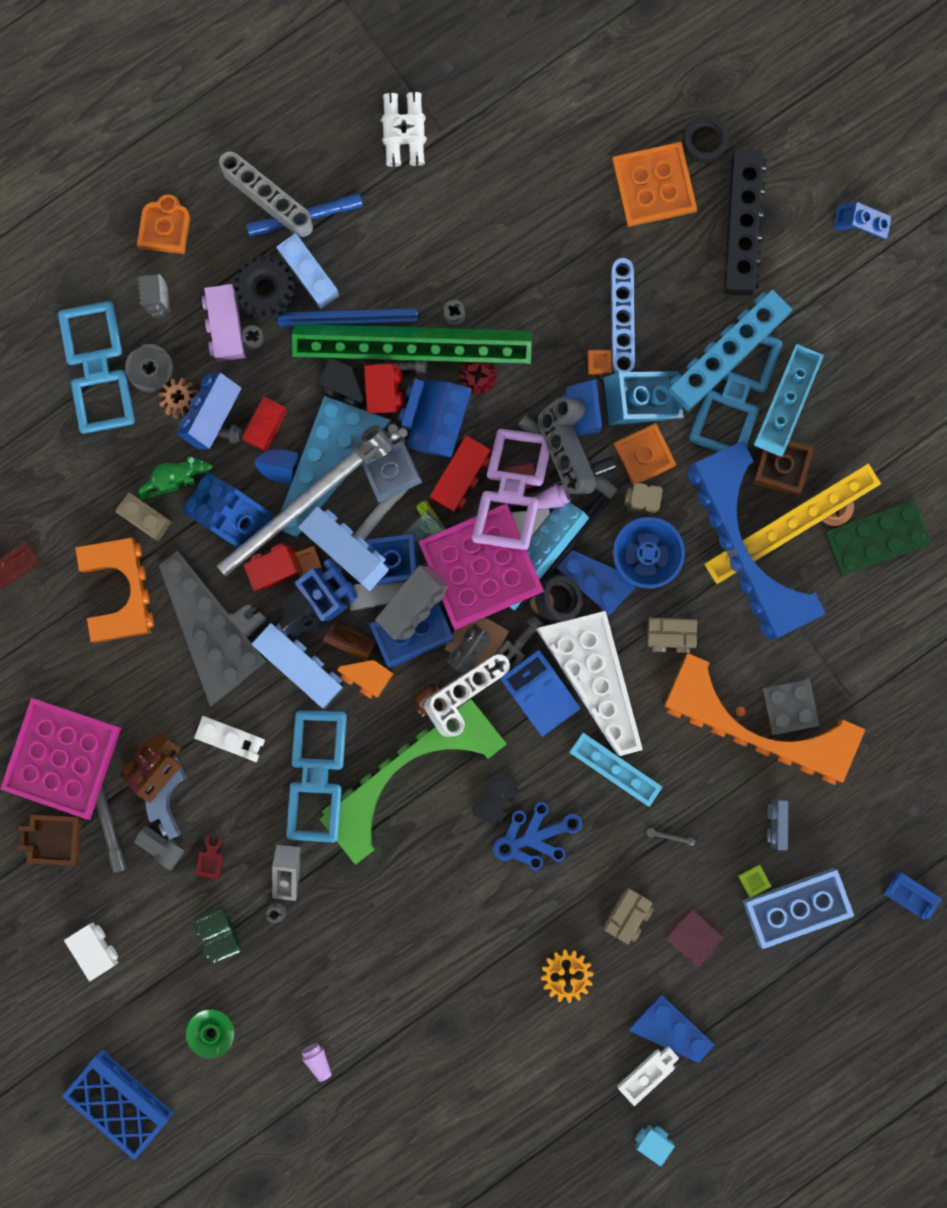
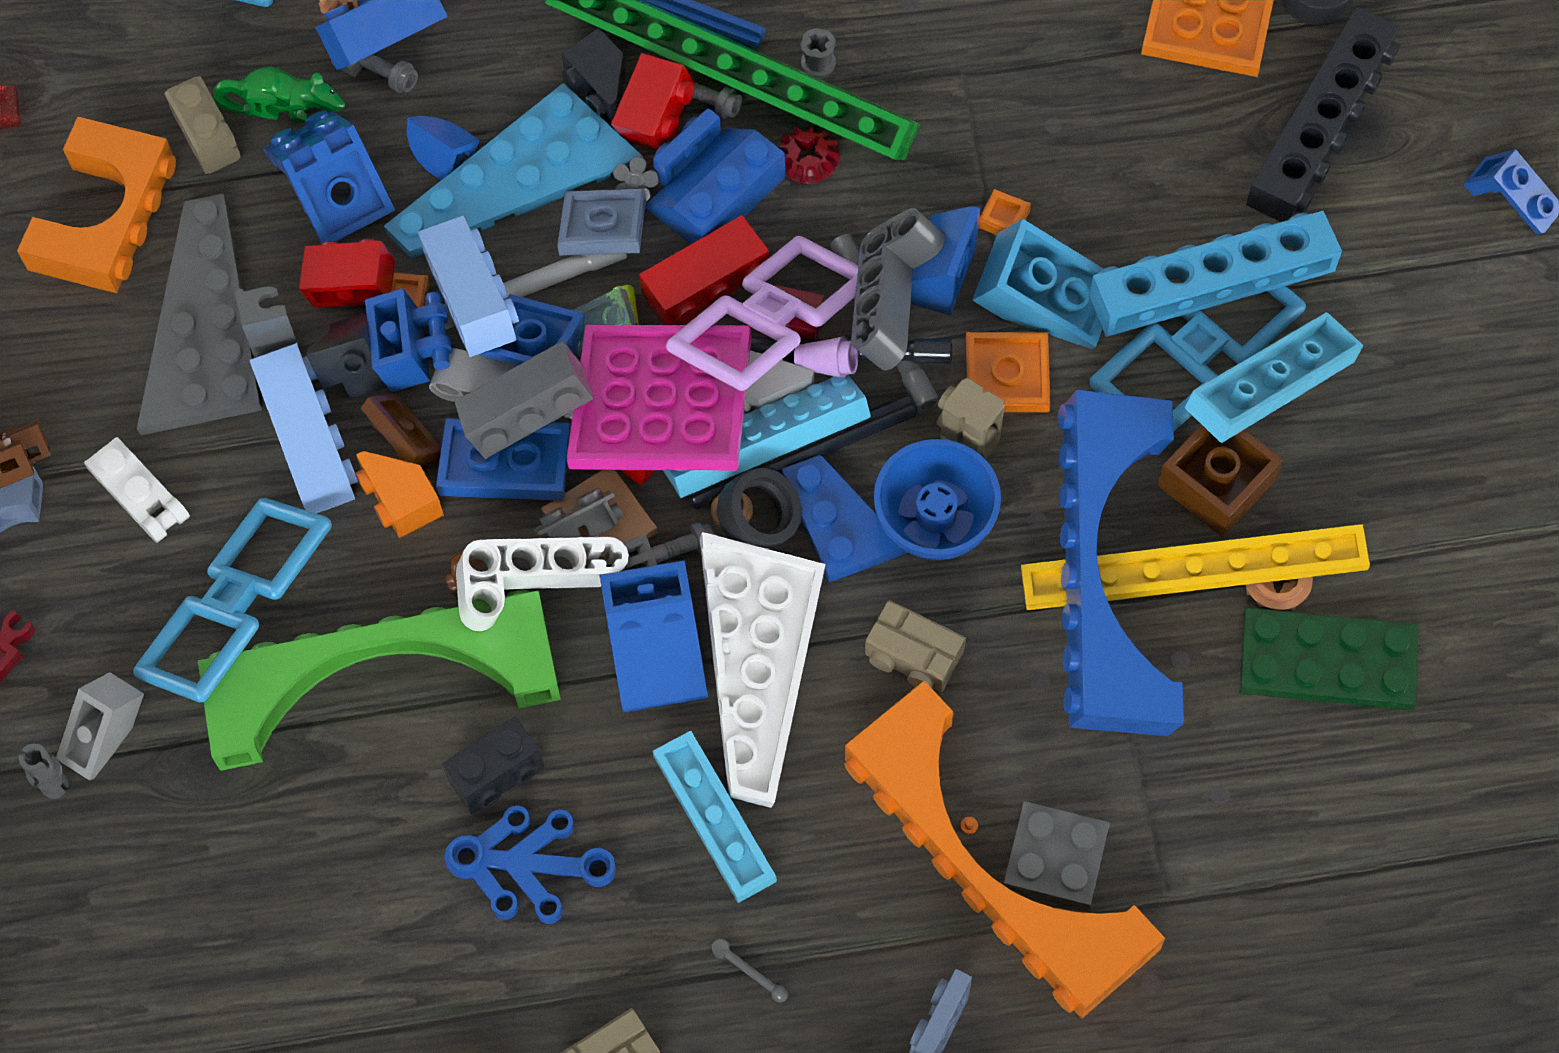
camera: 25 degrees right, 20 degrees down
flat silver piece [217,425,393,576] -> none
red brick [242,397,288,452] -> none
light blue beam [611,258,635,374] -> none

